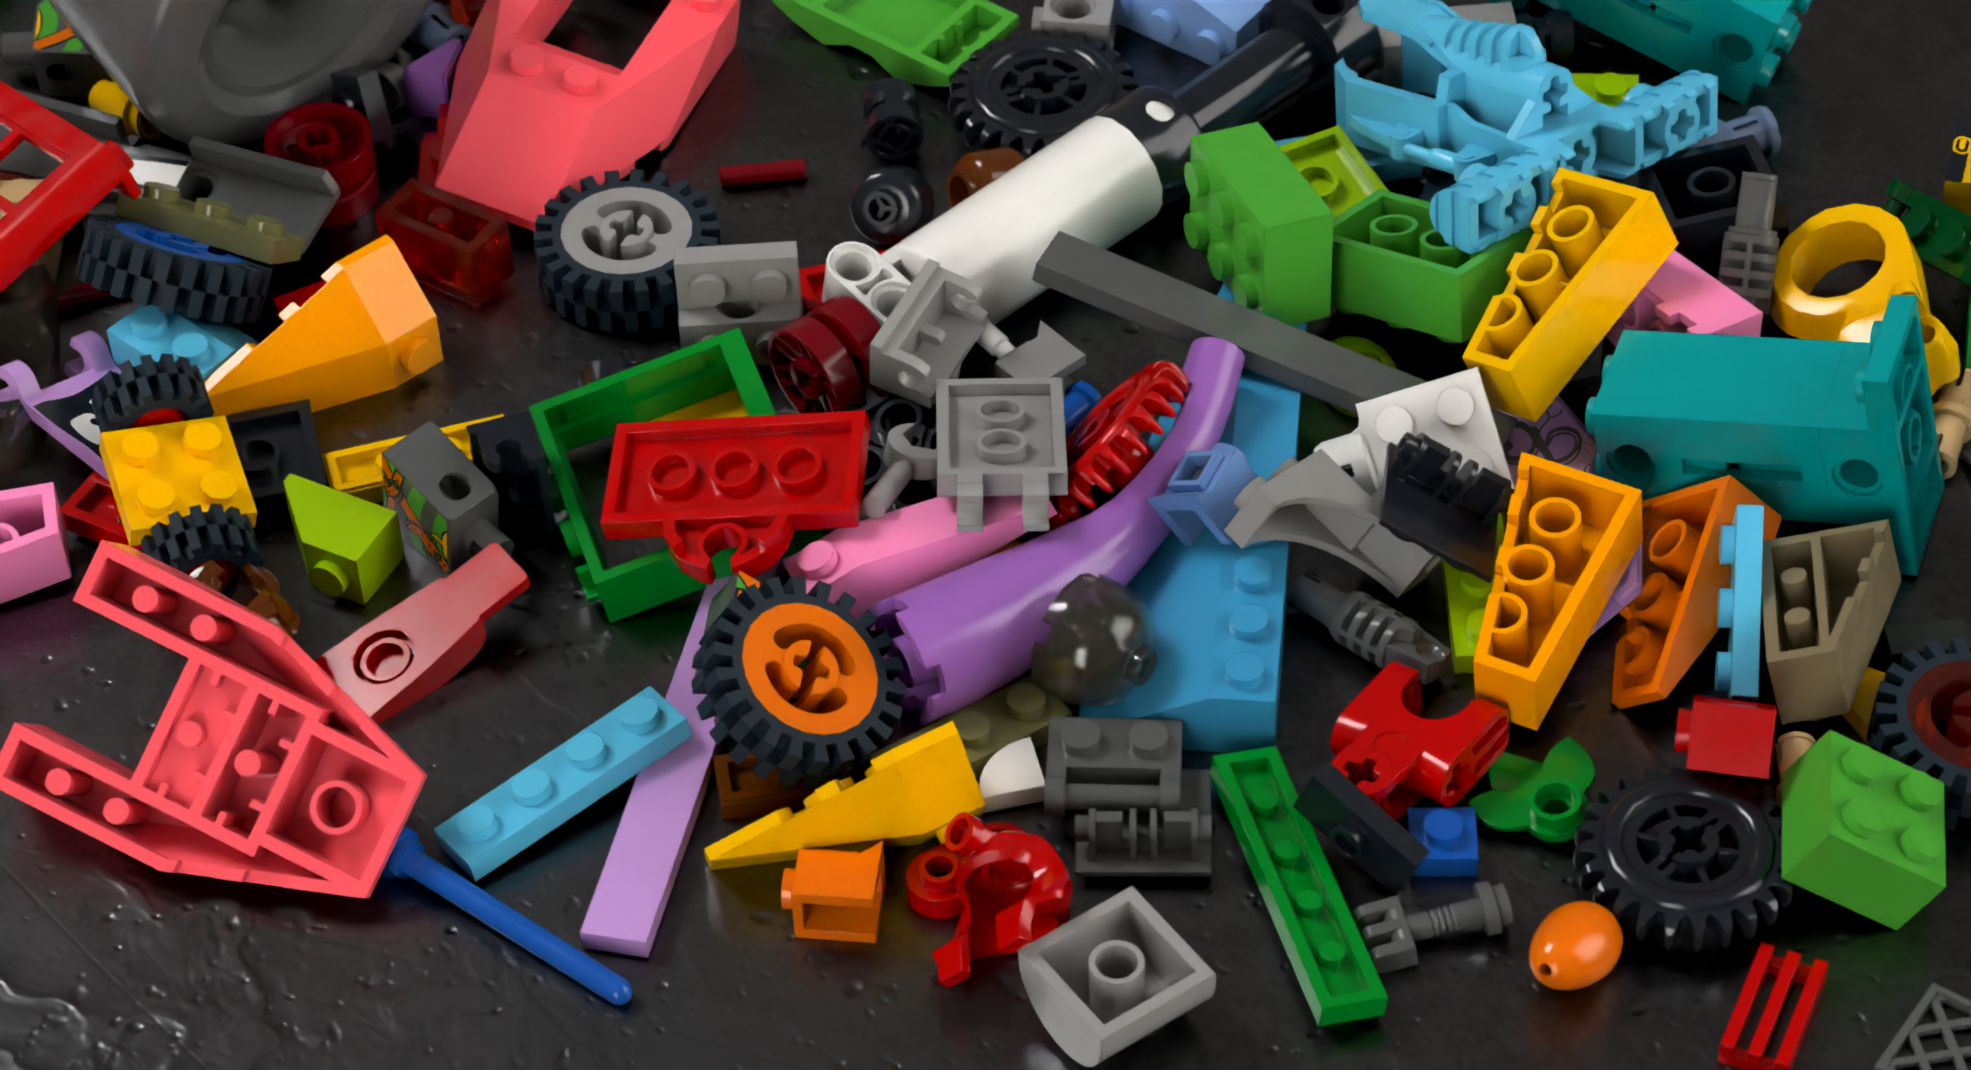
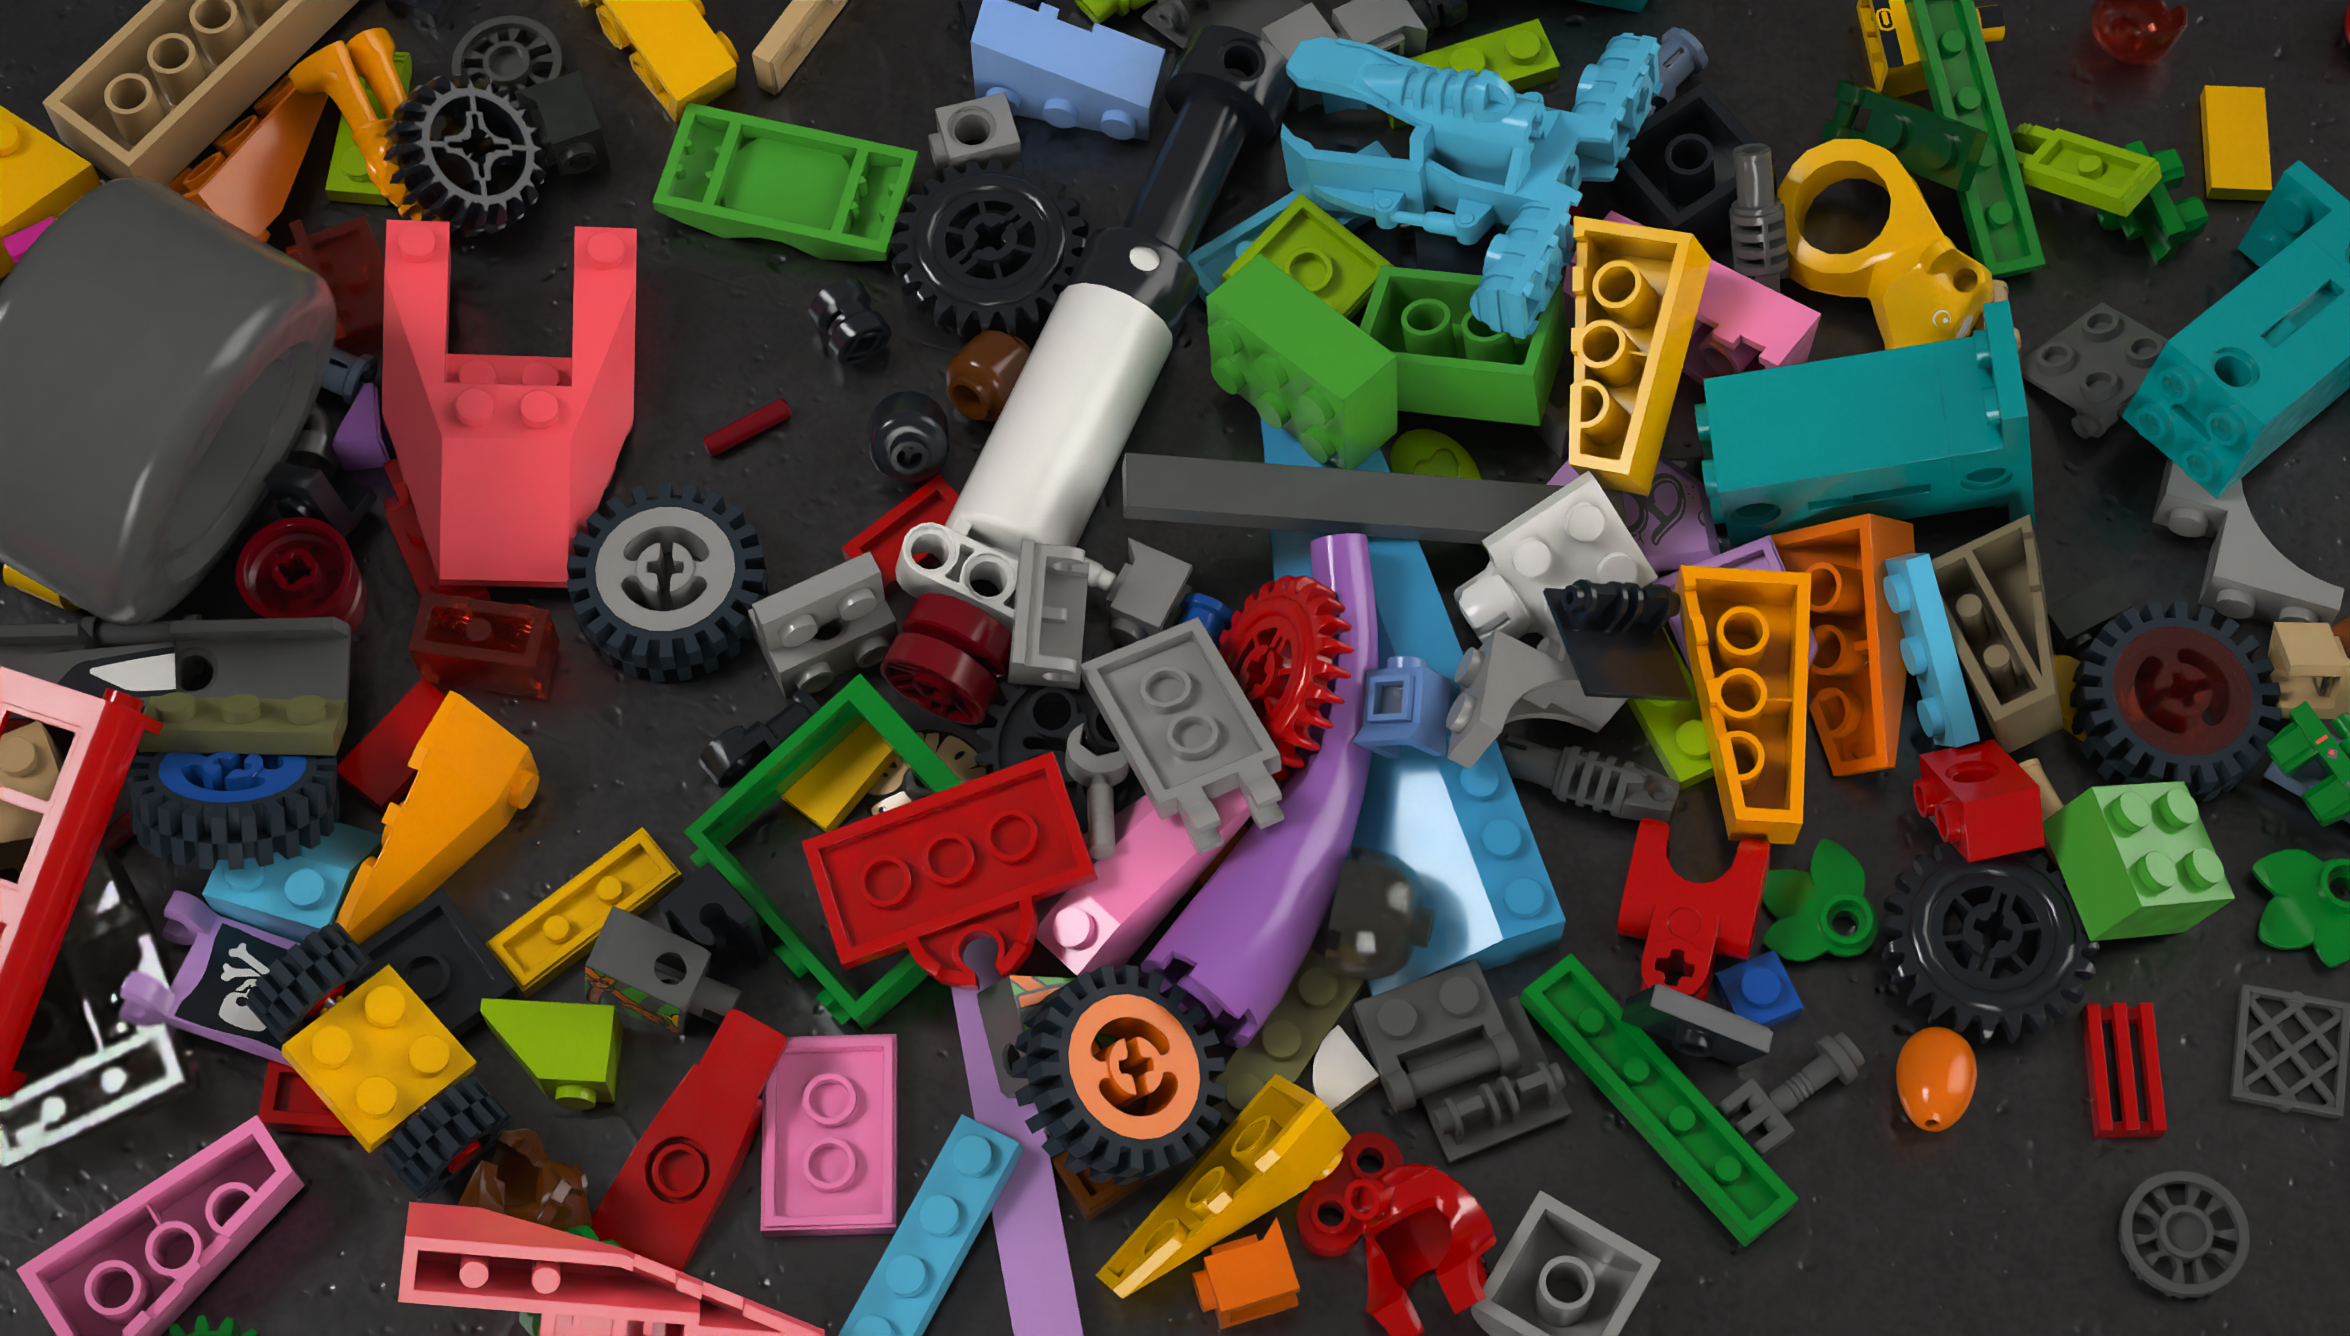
camera: 25 degrees left, 20 degrees up
none -> bright pink tile [761,1034,898,1237]

